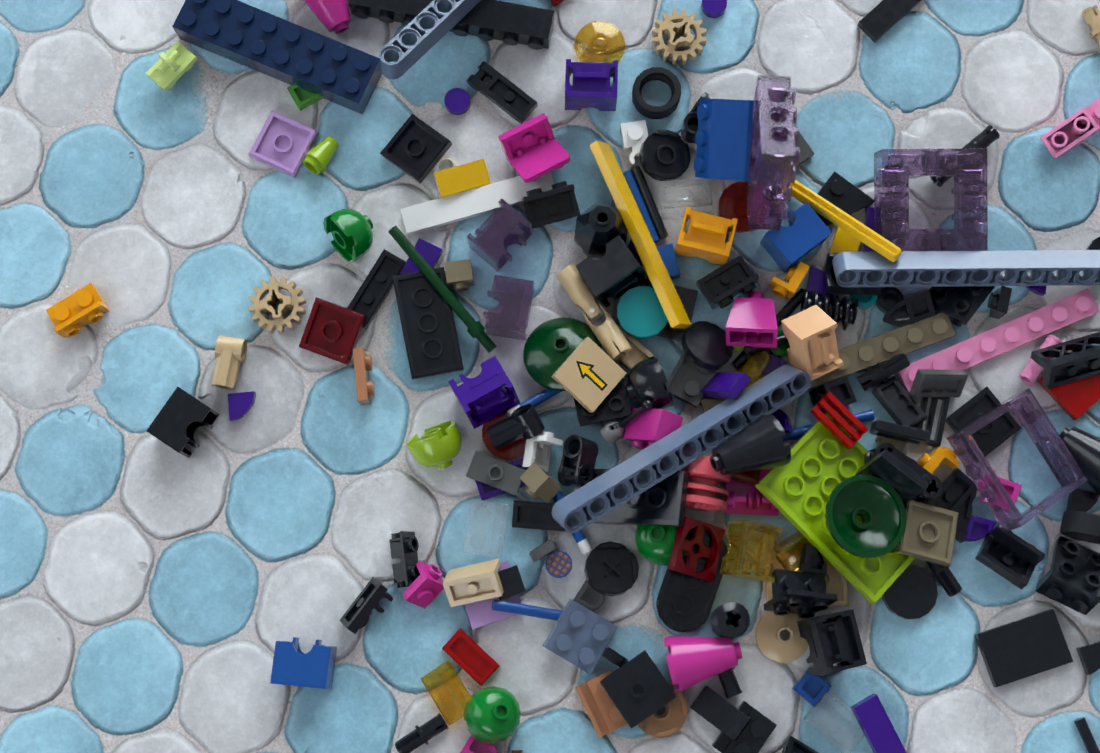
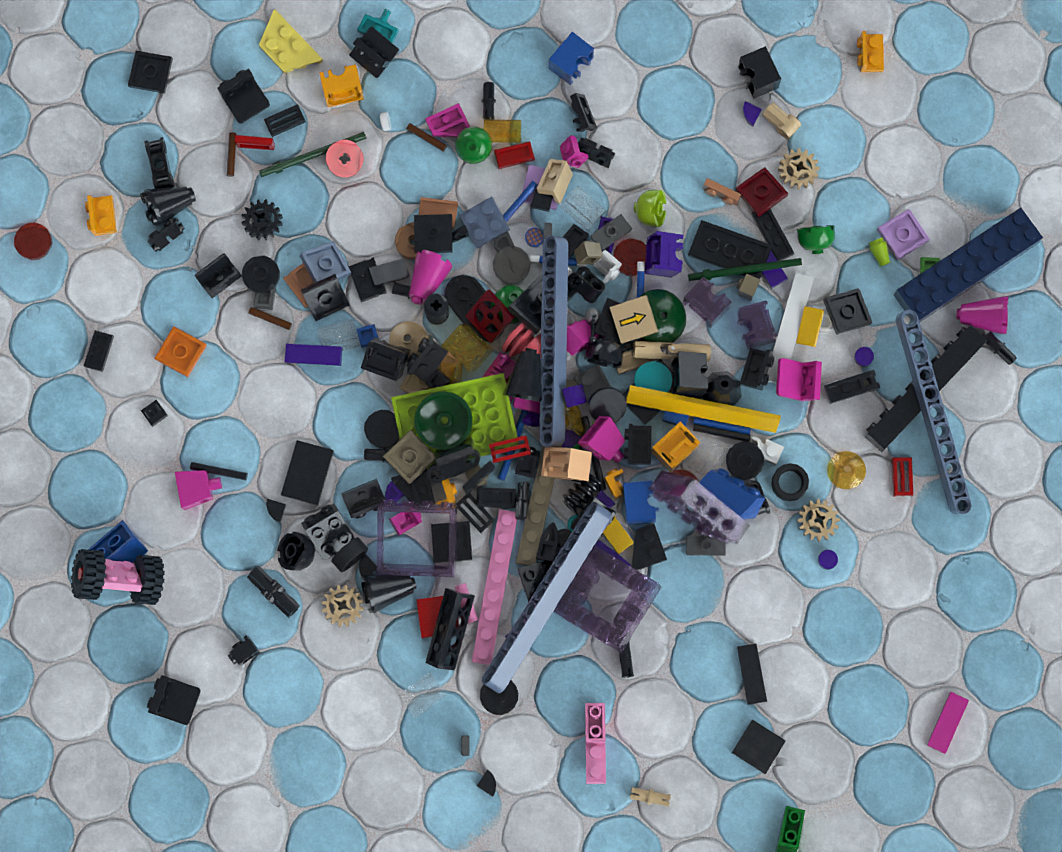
camera: 125 degrees right, 0 degrees up
yellowish green hips [146,41,198,92] -> none
black piece [487,403,545,450] -> none
dark purple piece [565,59,618,111] -> none
yellow axle [771,170,902,262] -> none
dark grey plate [910,369,968,397] -> none
black plate [987,286,1012,319] -> none

